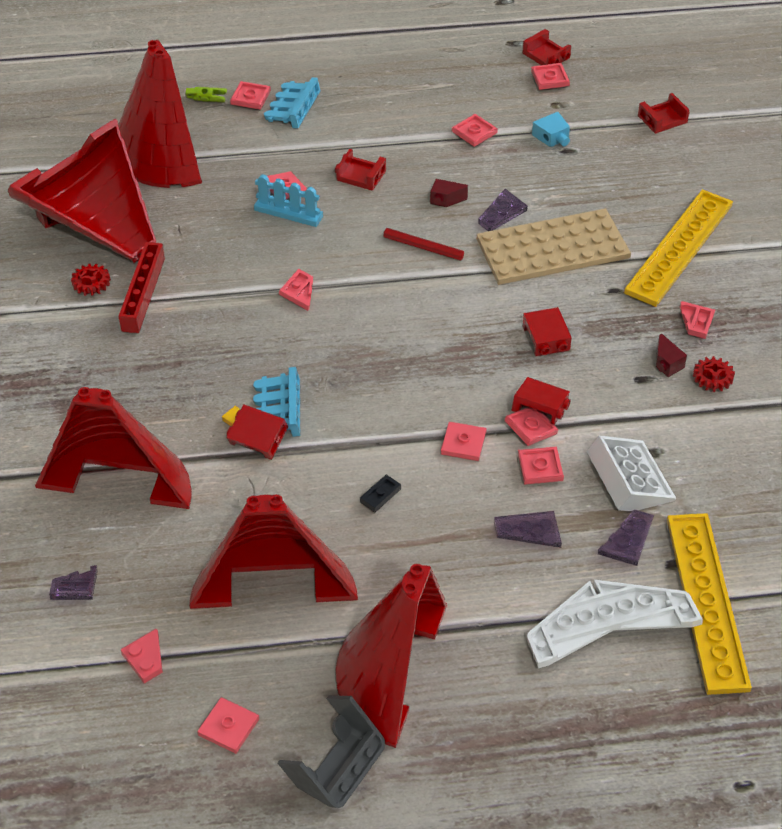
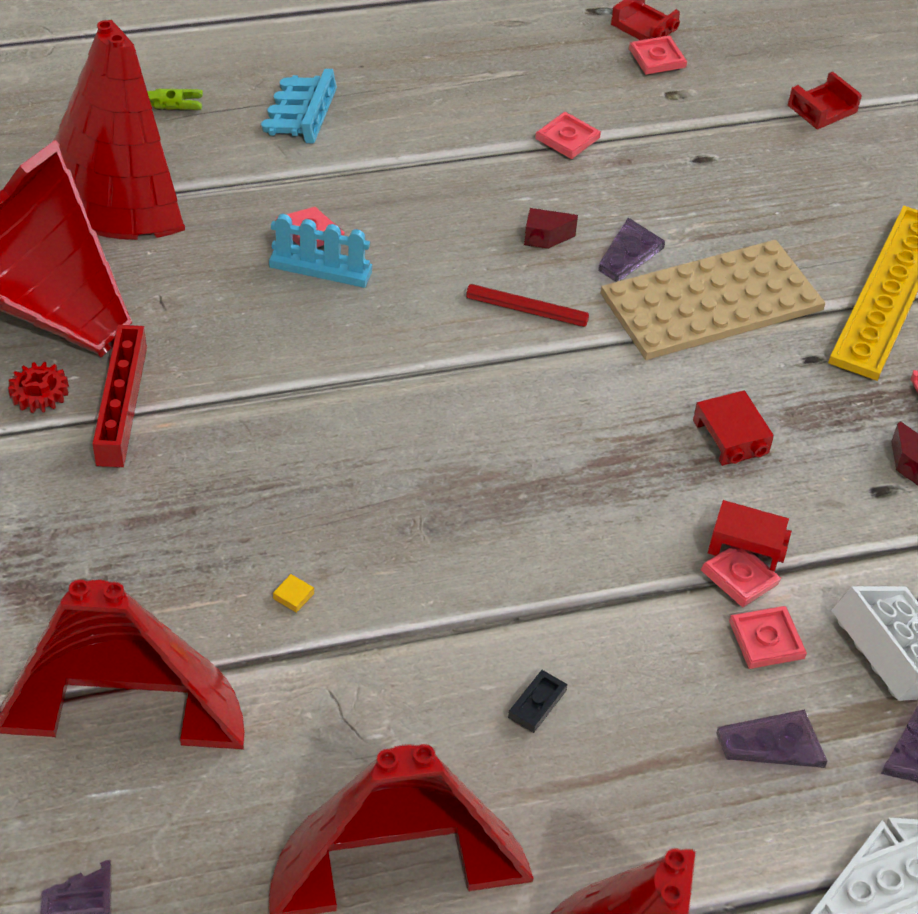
camera: 10 degrees left, 0 degrees up
red panel [226,404,288,460] -> none
coral plate [230,81,271,110] -> none
medium azure fence [253,367,300,437] -> none
coral wing [279,269,313,311] -> none
red panel [335,149,386,191] -> none
coral plate [441,422,487,461] -> none
medium azure torso [532,112,570,147] -> none

